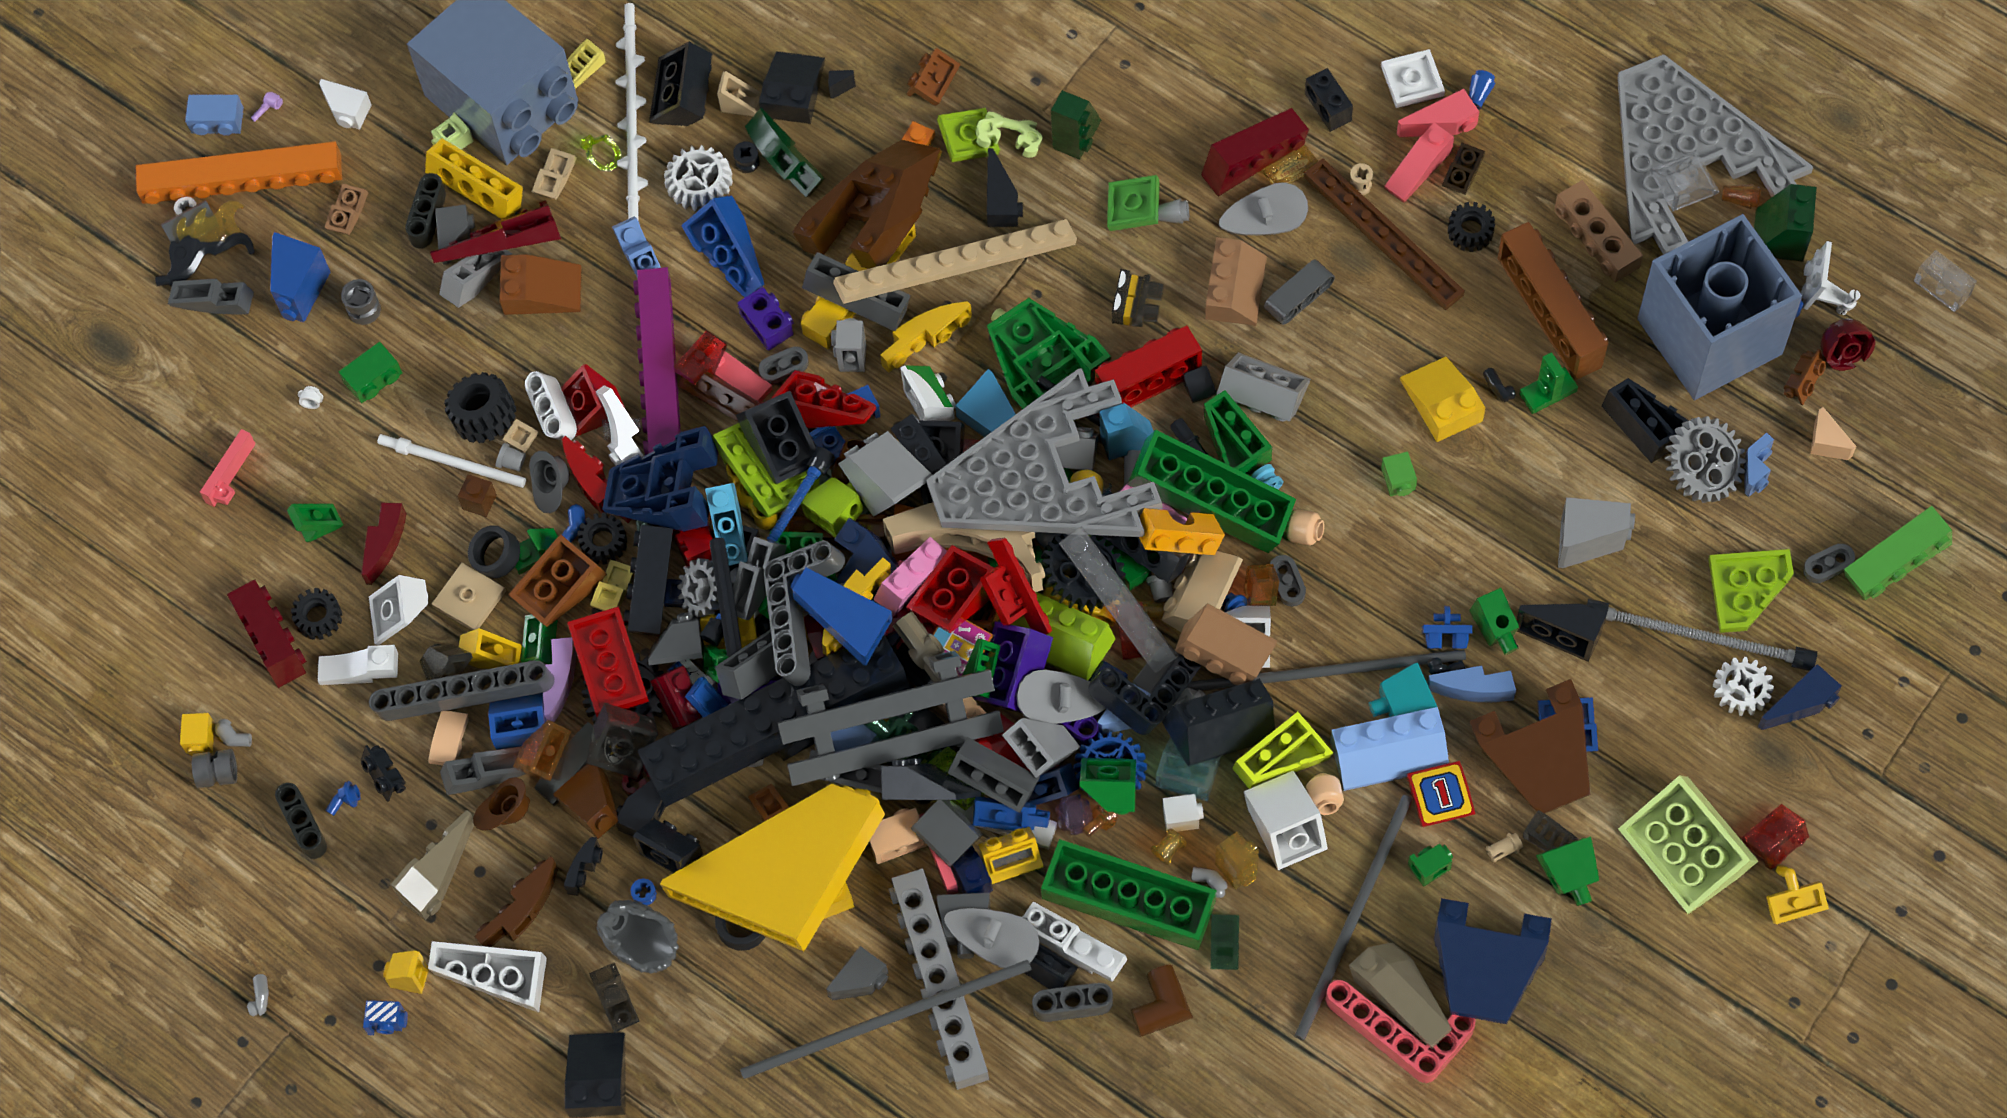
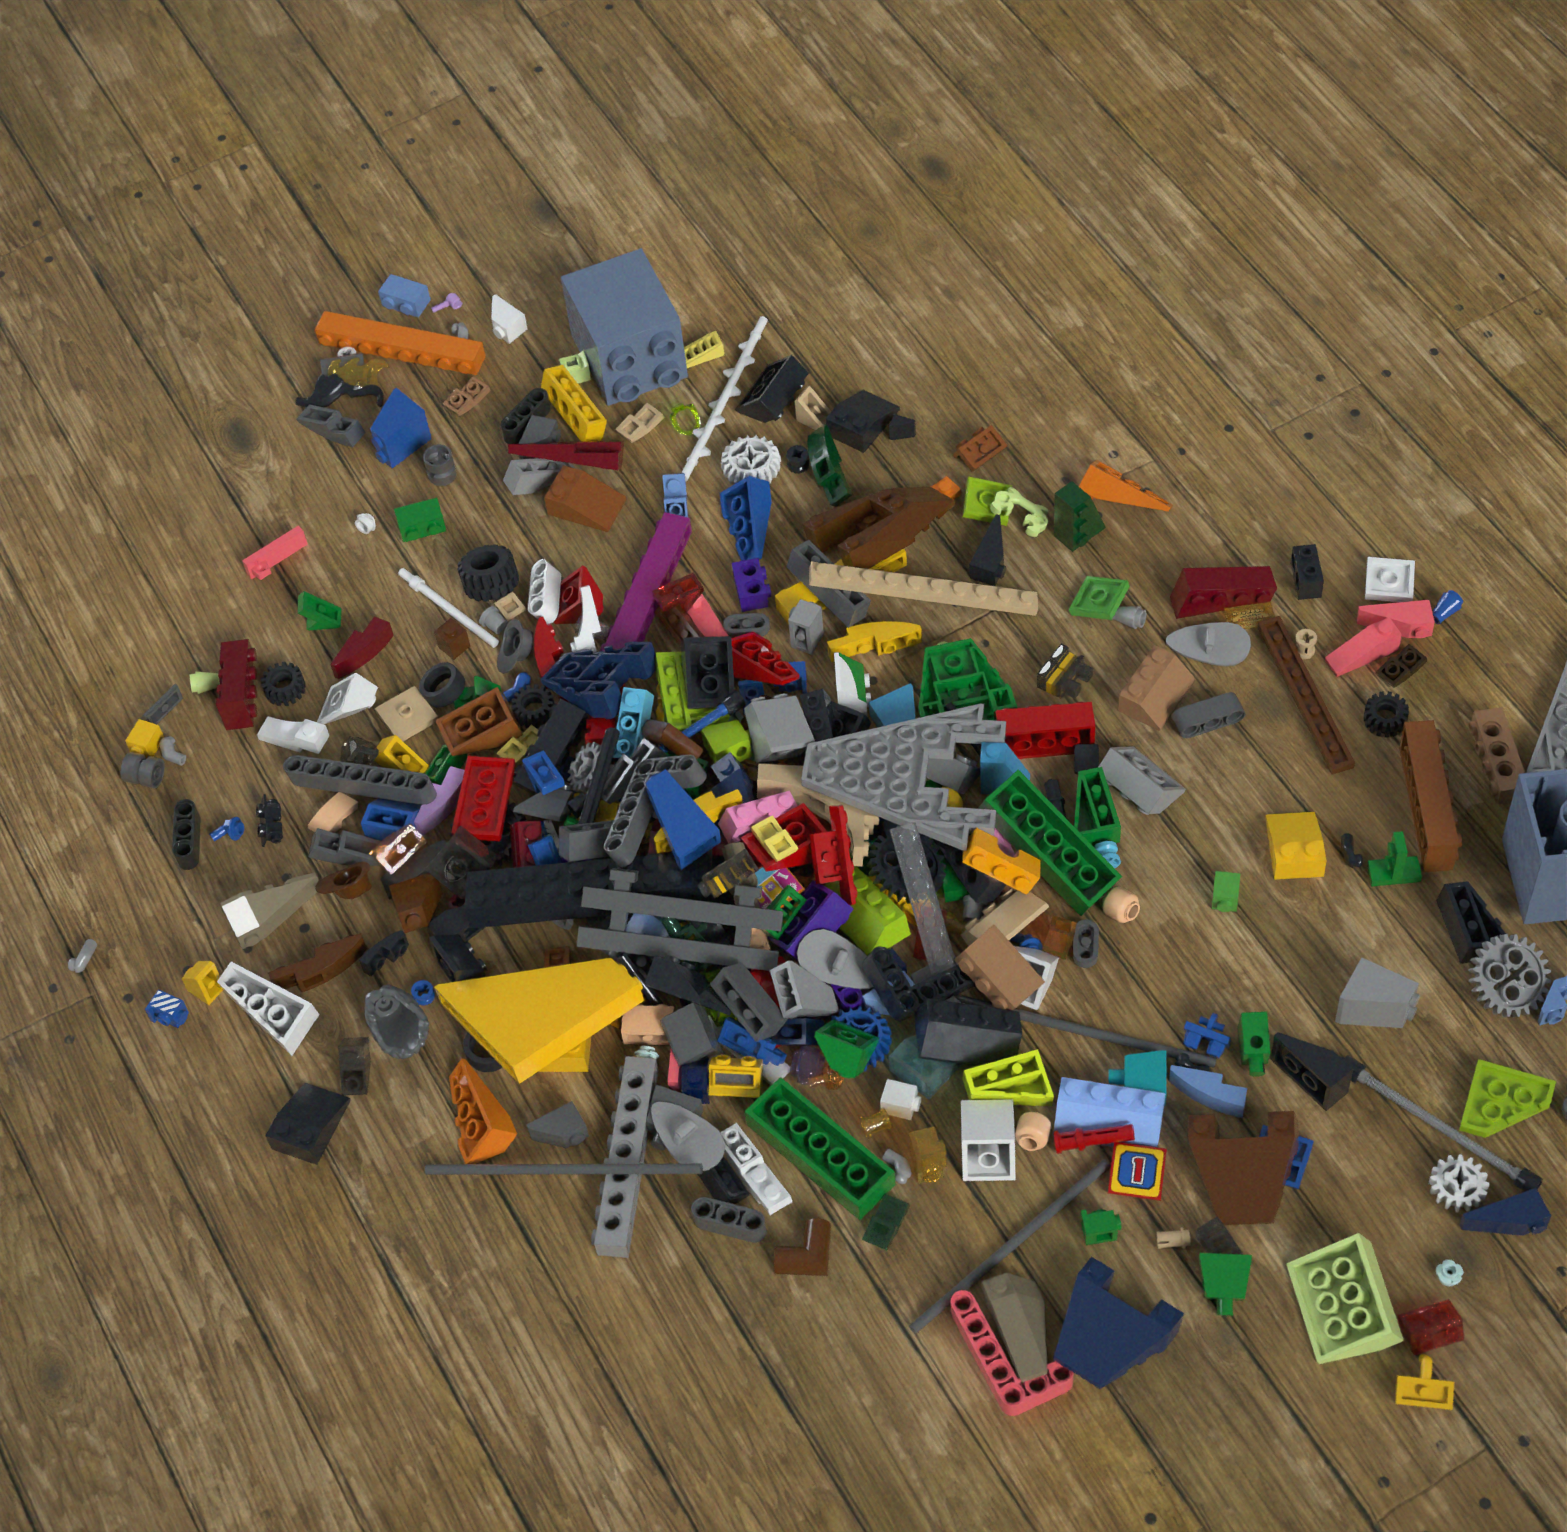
camera: 25 degrees right, 10 degrees down
none -> dark grey slope [141,684,183,725]
none -> yellowish green cone [189,671,220,694]
none -> orange wedge [449,1058,517,1164]
none -> light grey arm [452,322,469,339]
none -> blue slope [522,750,565,795]
none -> black bar [617,952,664,1006]
none -> light aqua plate [634,1046,659,1059]
none -> reddish brown brick [642,719,703,759]
none -> clear smoke hips [698,849,759,898]
none -> light yellow slope [751,815,798,862]
none -> red pin [1054,1123,1135,1154]
none -> orange wedge [1079,460,1173,512]
none -> light aqua plate [1436,1260,1463,1286]

